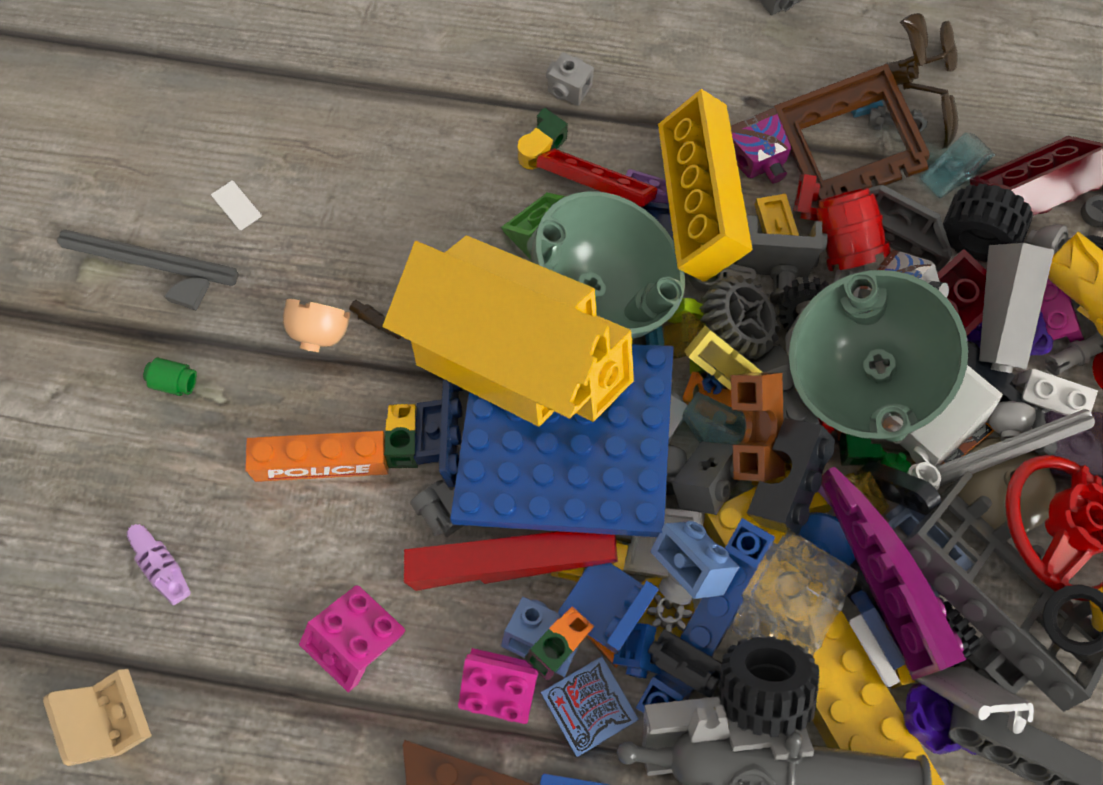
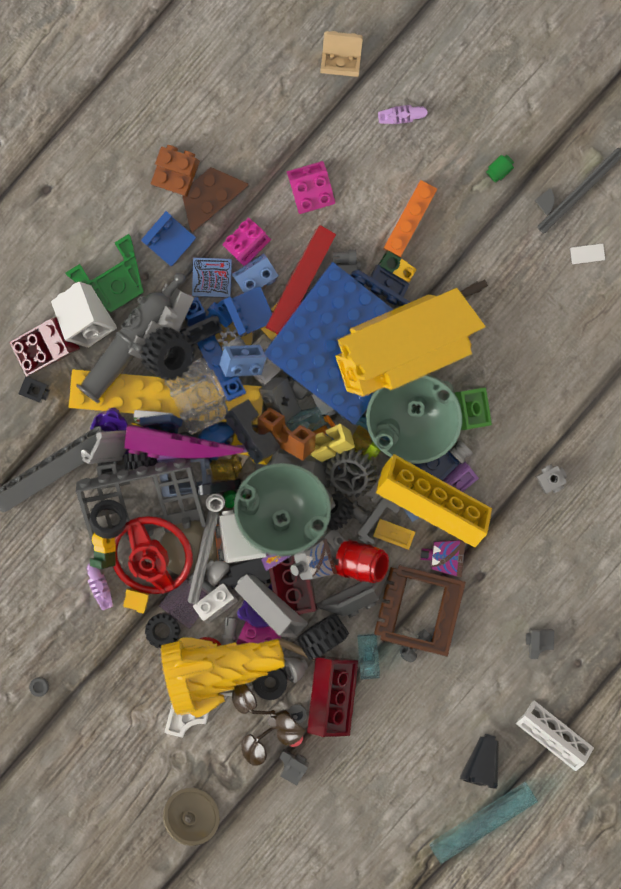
camera: 125 degrees right, 20 degrees up
light nougat cylinder [283,299,350,352] -> none
leg [518,107,568,170] -> none
leg [524,606,594,682] -> none
red tile [536,148,658,207] -> none
red bracket [793,174,820,221] -> none
dark brown plant [885,13,958,149] -> none

